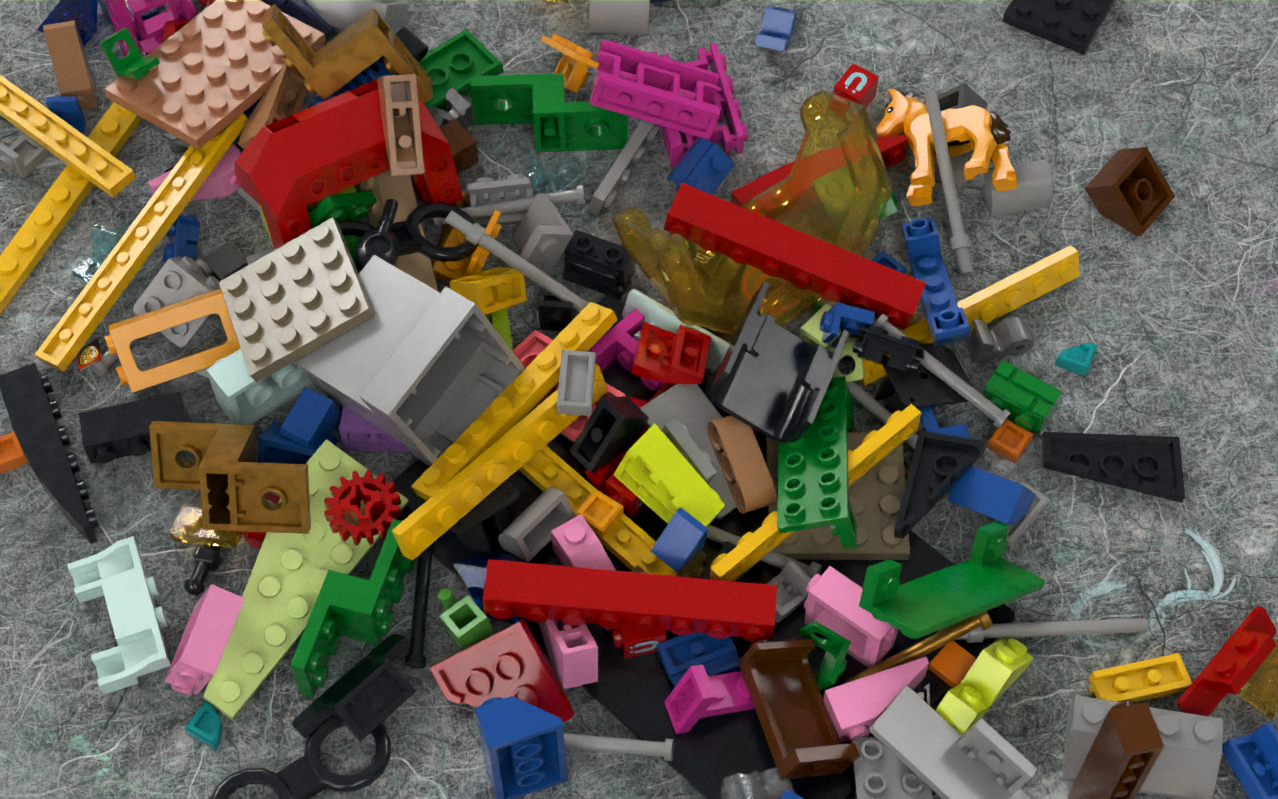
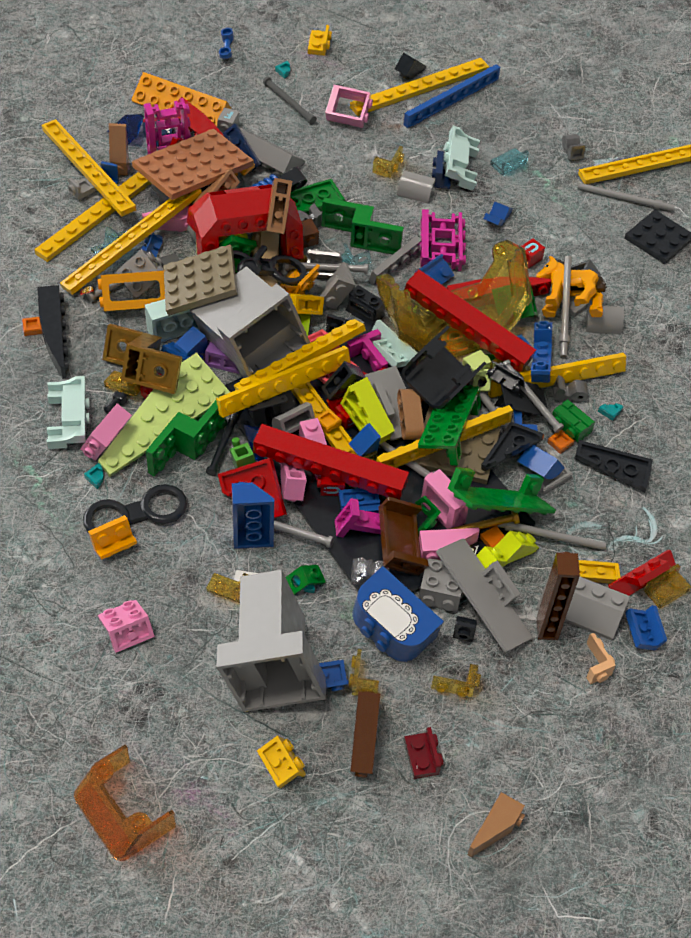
camera: 10 degrees right, 5 degrees down
black brick [79,392,188,464] -> none
green bracket [100,28,160,80] -> none
pearl gold bracket [262,4,433,103] -> none
black plate [292,634,416,742] -> none
red gear [324,470,402,546] -> none
light grey bar [445,210,611,332] -> none
light orange bracket [541,33,600,93] -> none
light grey tile [556,350,596,416] -> none
dark pink fence [589,40,720,140] -> none
red slope [630,322,711,385] -> none
light grey bracket [767,560,811,623] -> none
blue bracket [819,302,875,344] -> none
reddish brown slope [1084,147,1175,236] -> none

